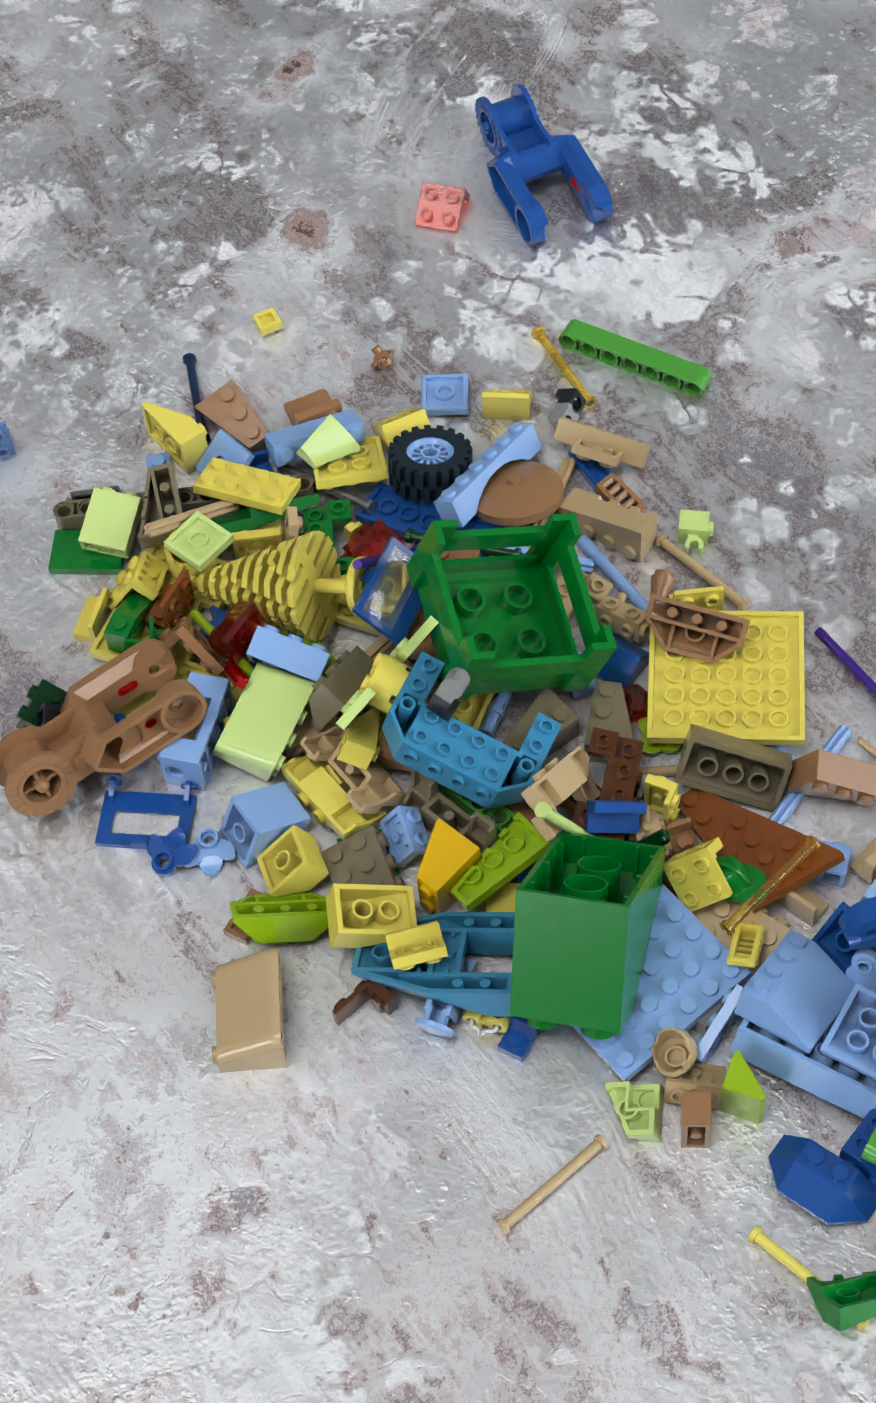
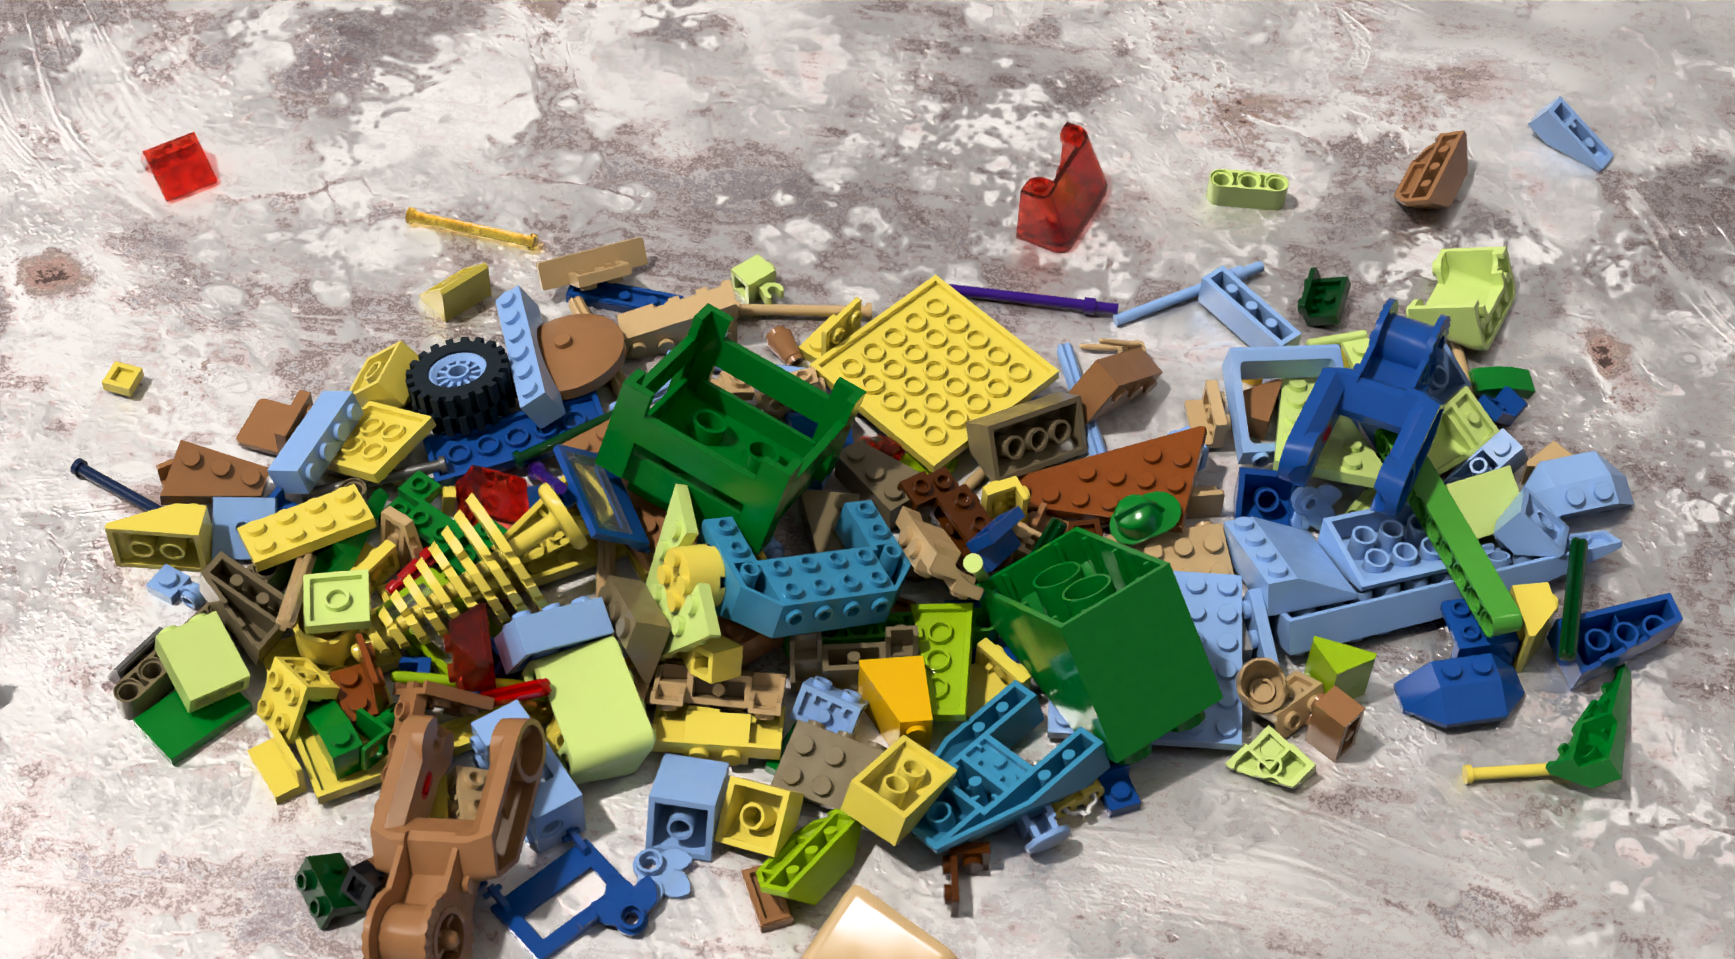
camera: 55 degrees left, 5 degrees down
yellowish green slope [296,414,361,469] -> none
medium nougat plant [370,345,395,369] -> none
light yellow bracket [385,921,448,971] -> none
light blue plate [421,374,468,416] -> none
light grey leg [426,667,470,722] -> none
blue arm [475,84,613,246] -> none
tan bar [495,1134,609,1235] -> none
leg [547,388,587,431] -> none
bright green beam [558,319,712,397] -> none
medium nougat slope [596,473,648,513] -> none
medium nougat wedge [645,593,750,664] -> none
light yellow bracket [664,837,733,912] -> none
clear yellow bar [719,835,821,936] -> none
light yellow slope [727,923,764,968] -> none

